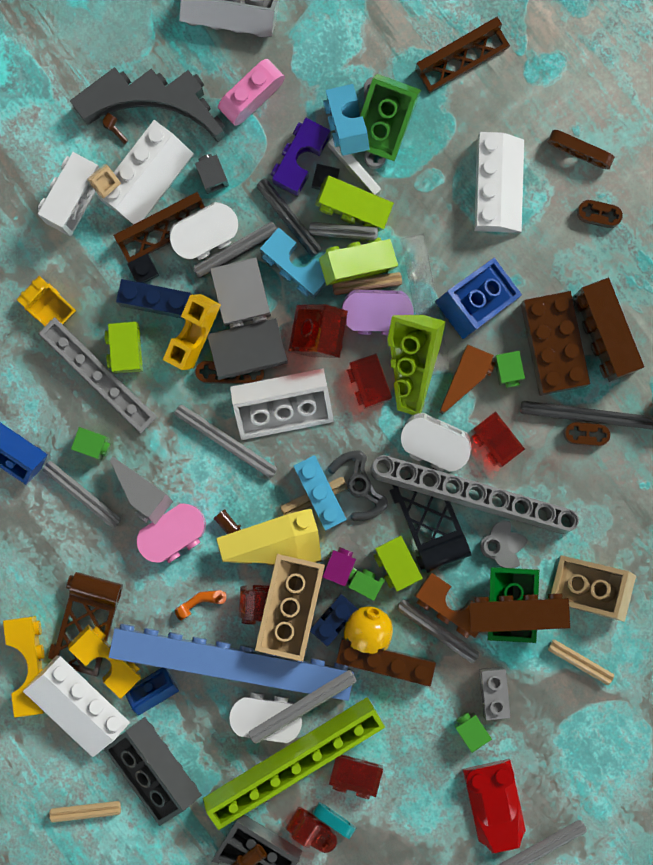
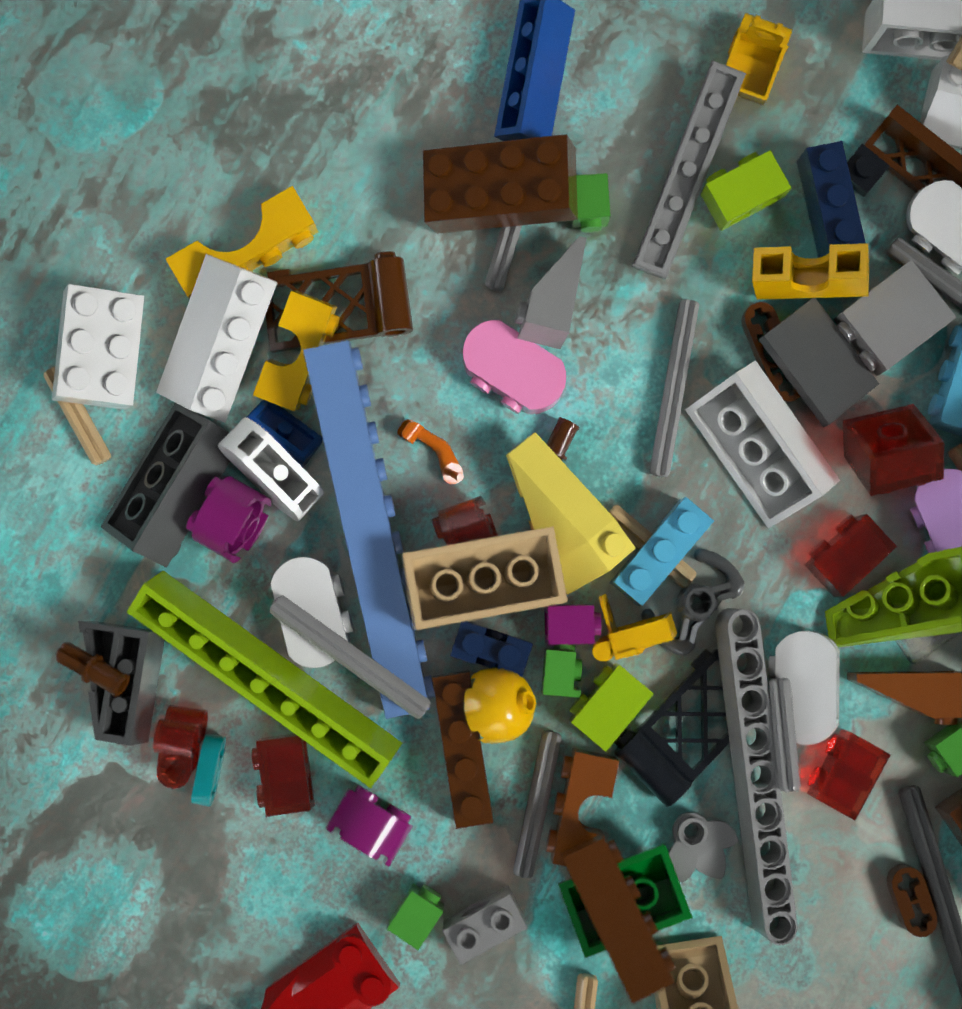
camera: 60 degrees right, 0 degrees up
none -> white brick [52,284,144,410]
none -> magenta brick [186,476,272,563]
none -> white brick [218,417,324,521]
none -> magenta brick [325,785,413,867]
none -> reddish brown brick [423,134,578,234]
none -> yellow piece [592,593,677,662]
none -> light grey axle [769,678,801,792]

